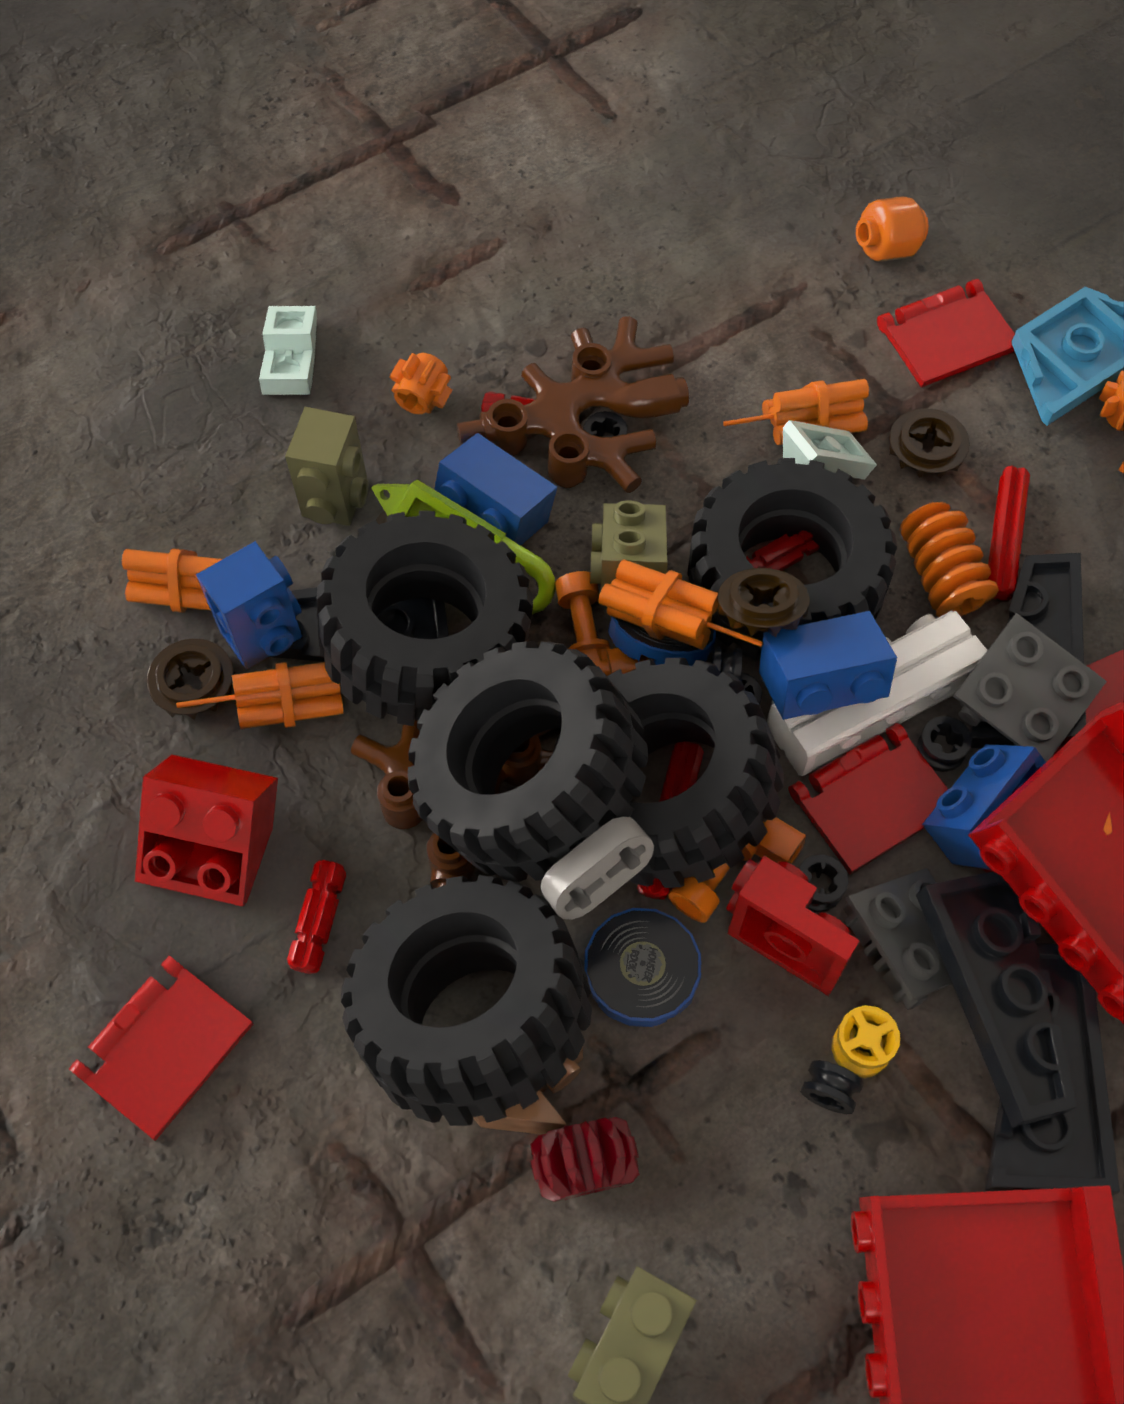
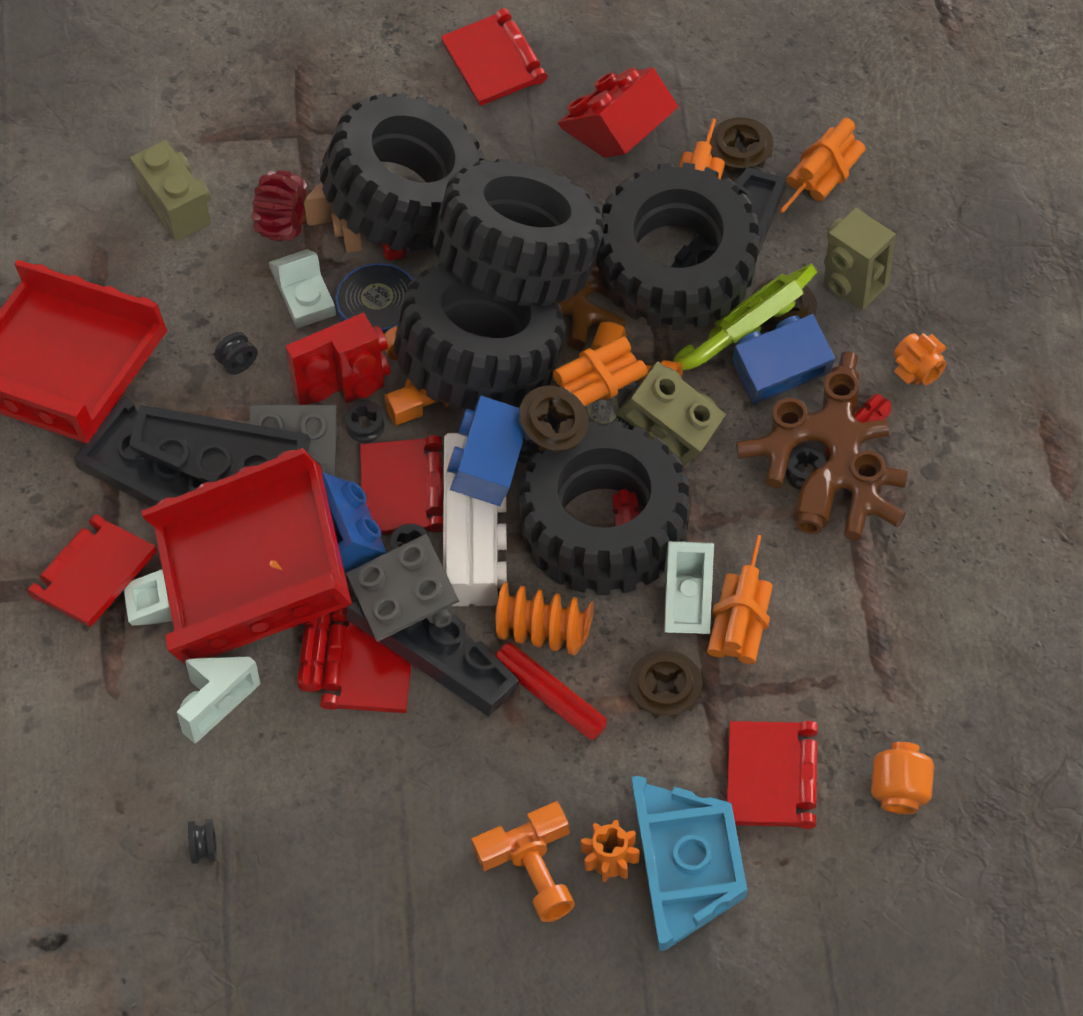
camera: 120 degrees right, 5 degrees down
blue brick [196,541,302,670] -> none
light aqua slope [259,306,317,395] -> none
red axle [287,860,346,974] -> none
light grey beam [540,817,654,920] -> none
yellow wheel [831,1005,900,1078] -> none
none -> light aqua slope [269,249,336,329]

